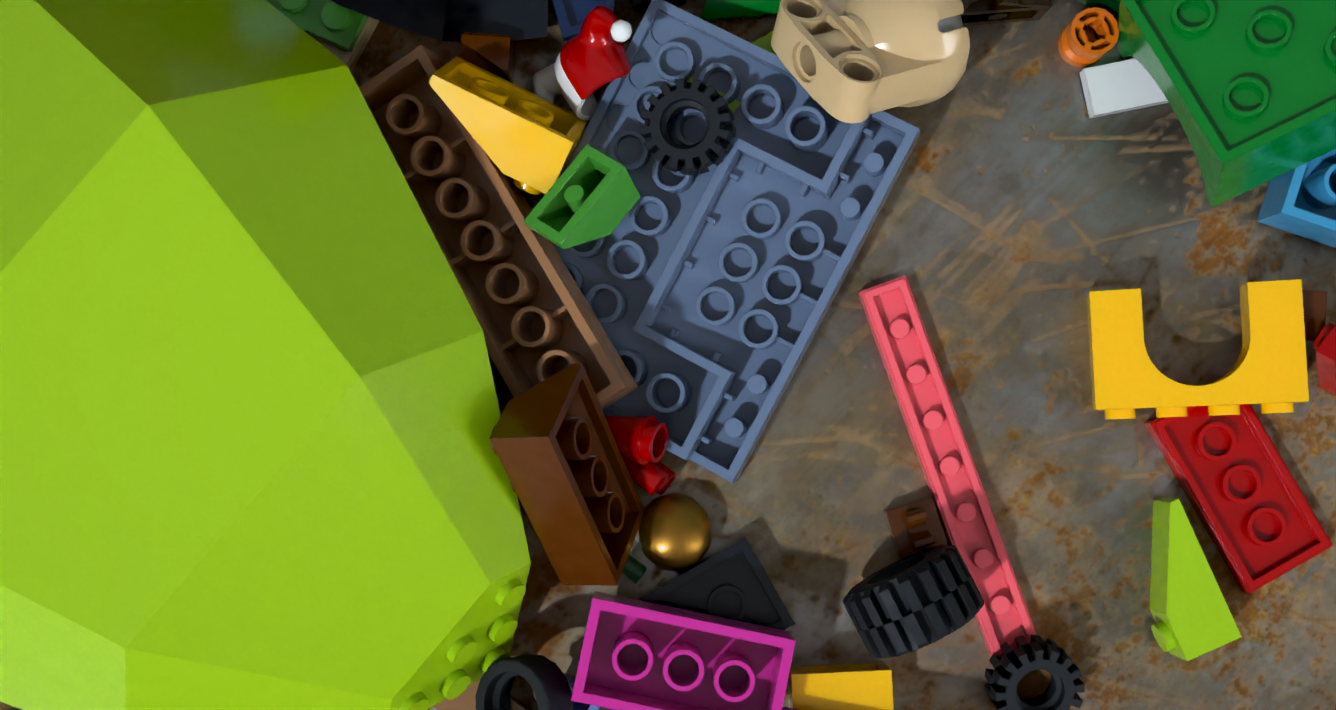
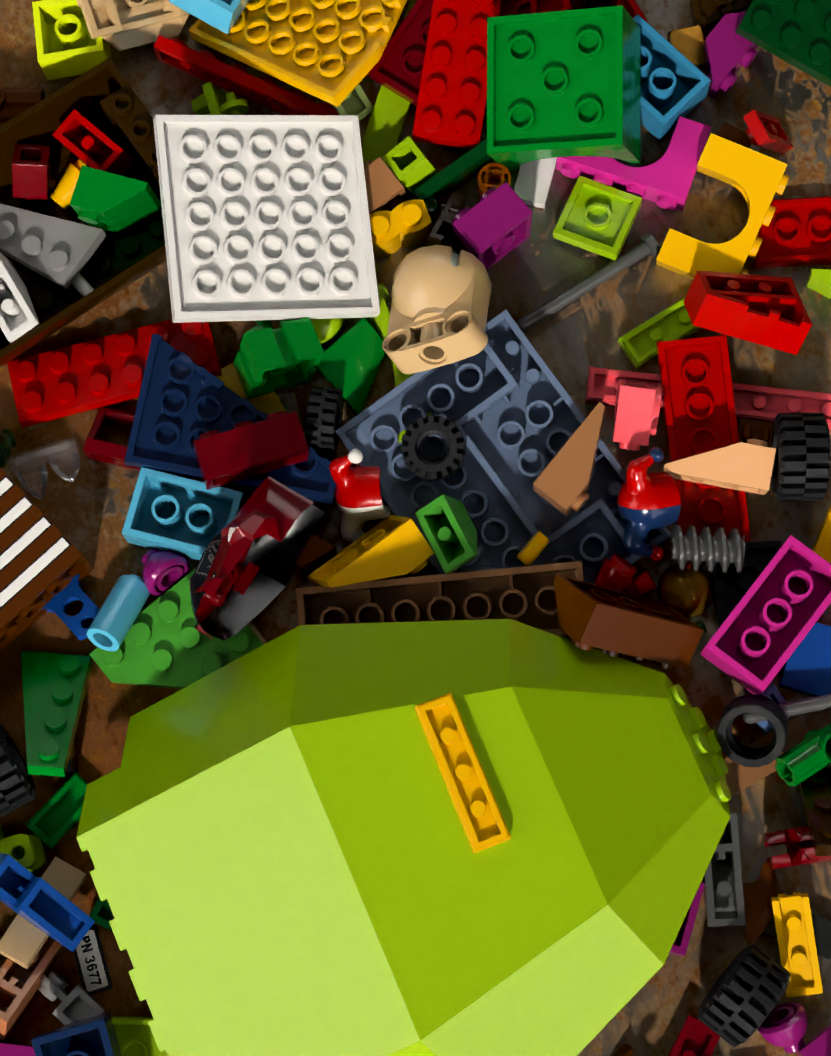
camera: 60 degrees left, 10 degrees down
none -> yellow tile [414,693,511,854]
none -> magenta brick [452,182,532,270]
none -> dark grey bar [516,232,661,332]
none -> yellow tile [516,531,549,566]
none -> medium nougat slope [533,402,605,516]
none -> lime plate [553,176,642,261]
none -> dark pink arch [555,116,711,211]
none -> coral brick [611,379,662,451]
none -> piece [617,447,681,561]
none -> lime tile [618,296,702,369]
none -> red plate [656,335,751,543]
none -> light nougat slope [661,439,776,495]
none -> dark grey piece [670,525,745,574]
none -> red wedge [683,270,812,355]

